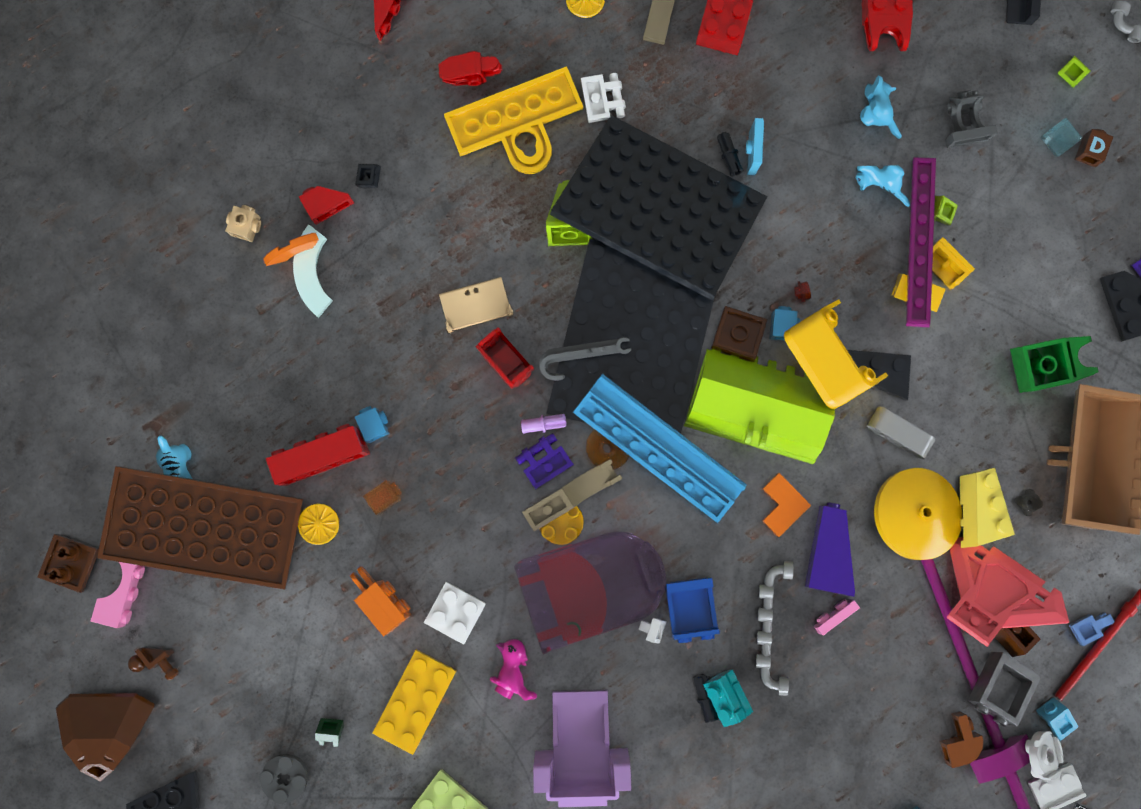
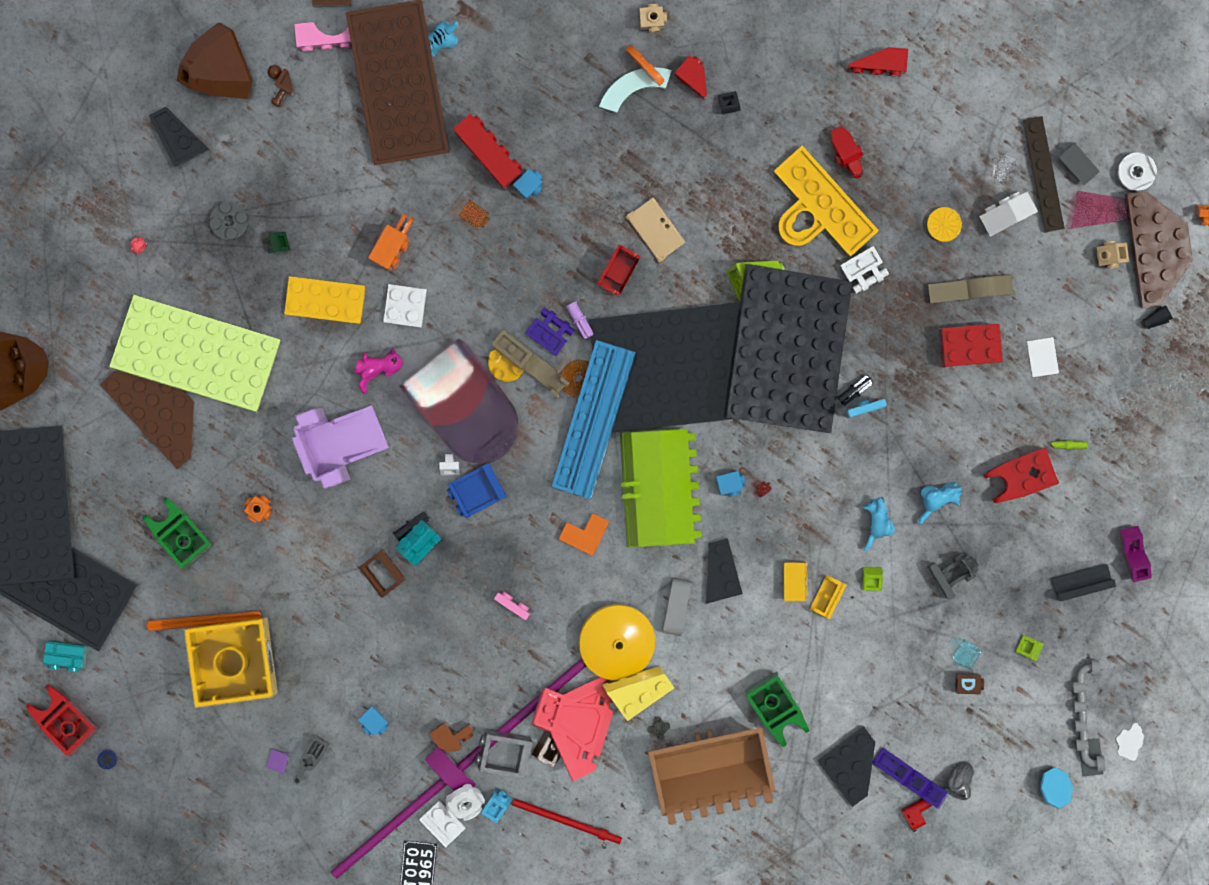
camera: 65 degrees right, 5 degrees up
yellow wheel [298,504,339,545] -> none
dark grey piece [539,336,632,380] -> none
reddish brown plate [711,306,768,362] -> none
light grey bar [756,561,793,696] -> none
yellow windscreen [784,299,888,410] -> none
dark purple slope [805,502,855,597] -> none
magenta tile [906,157,936,327] -> none
medium blue plate [1069,612,1115,646] -> none
none -> reddish brown tile [359,549,406,598]

